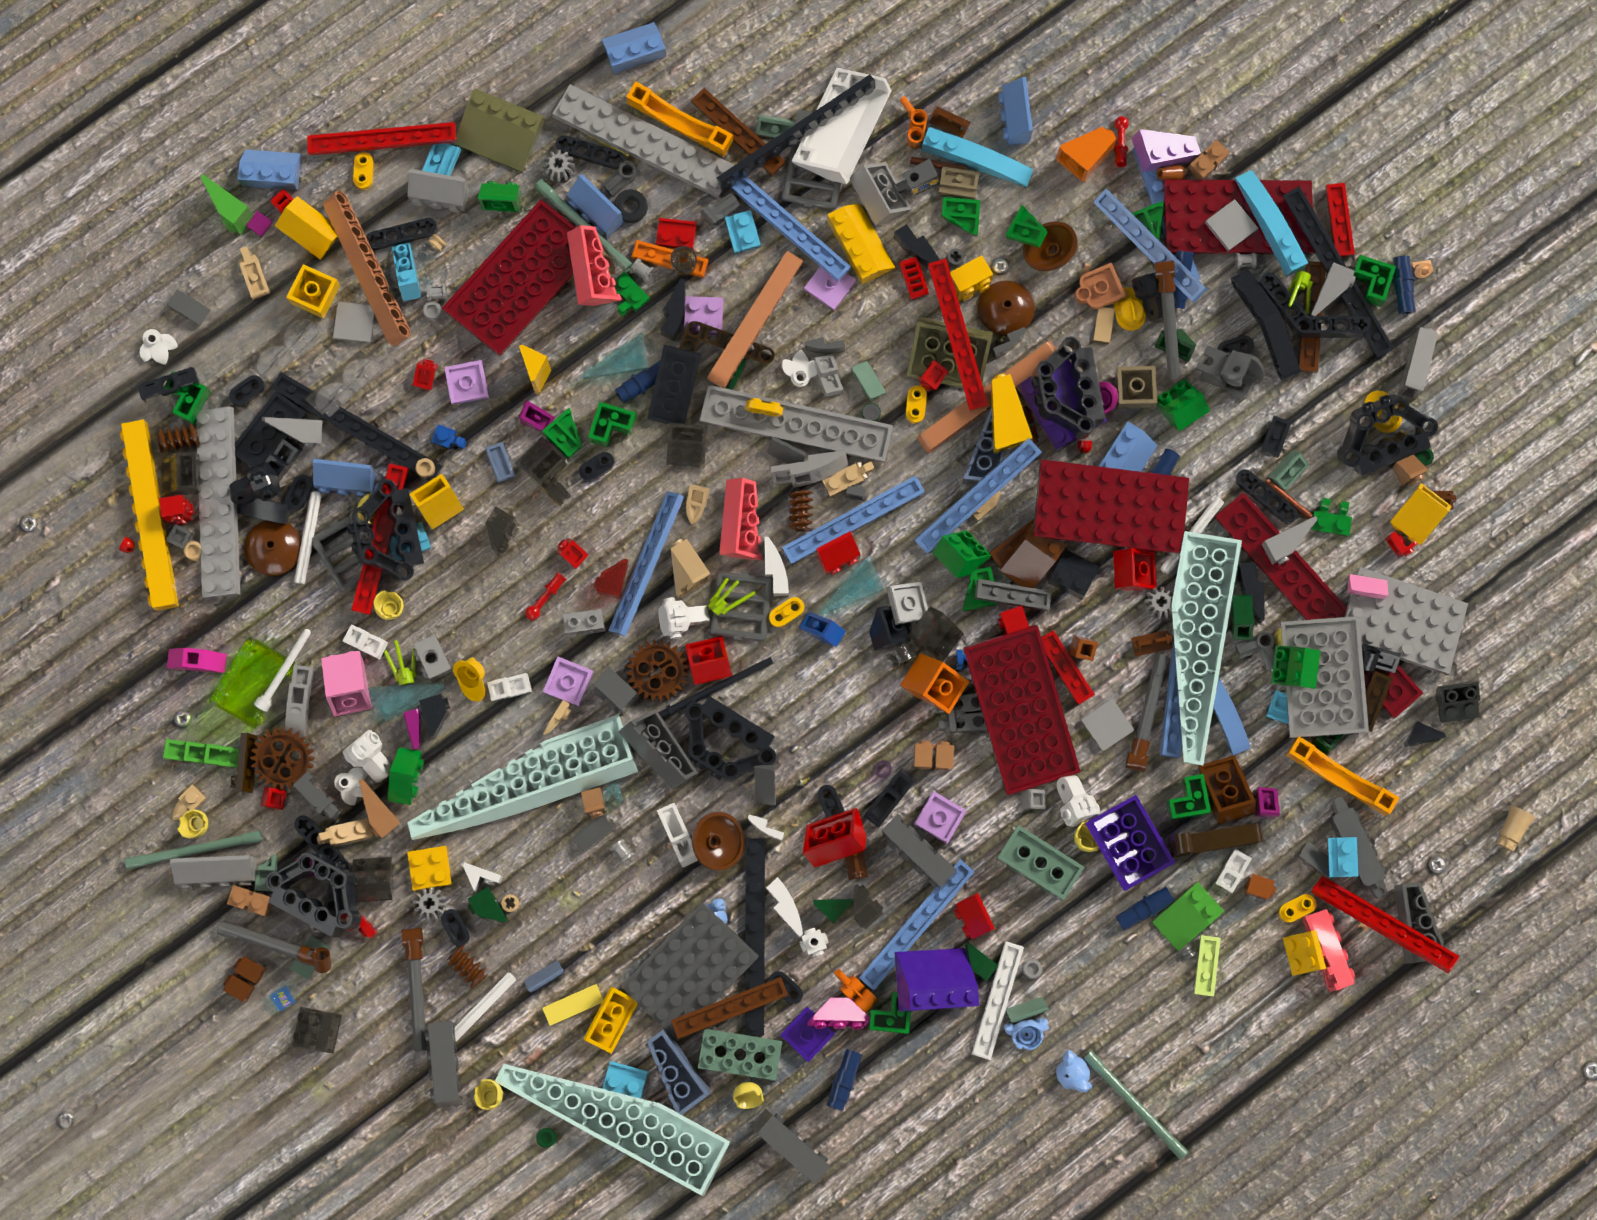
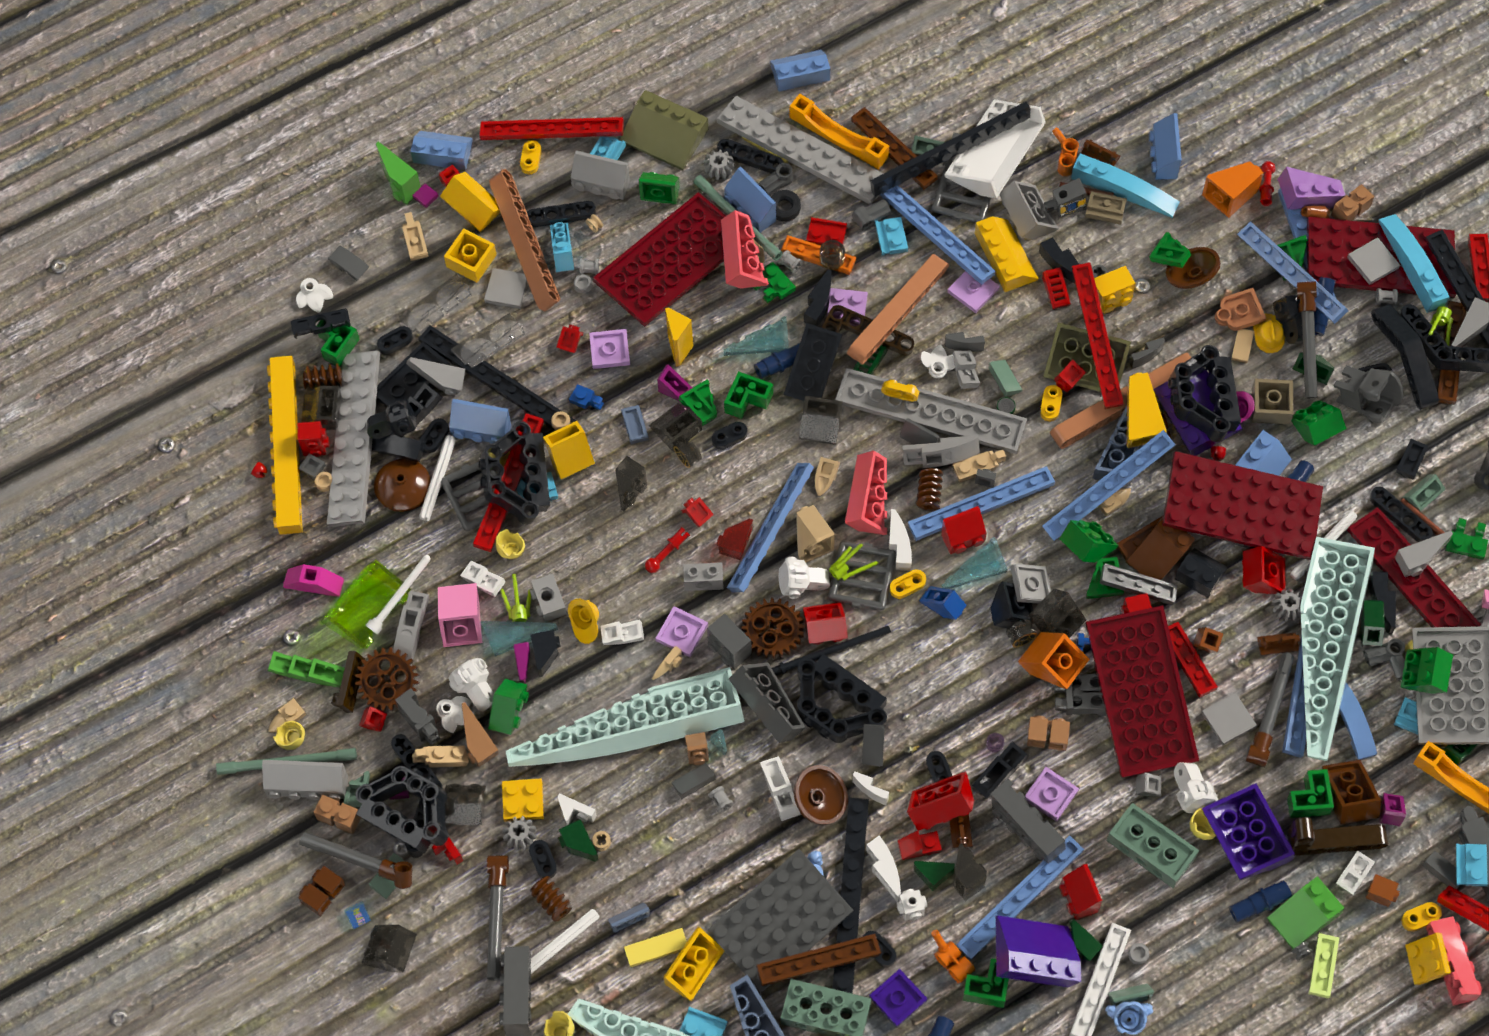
camera: 10 degrees right, 15 degrees down
slope [808,998,870,1030] -> none
green wing [941,197,980,237] -> none
reddish brown dish [978,281,1035,336] -> none
none -> red slope [898,831,942,860]

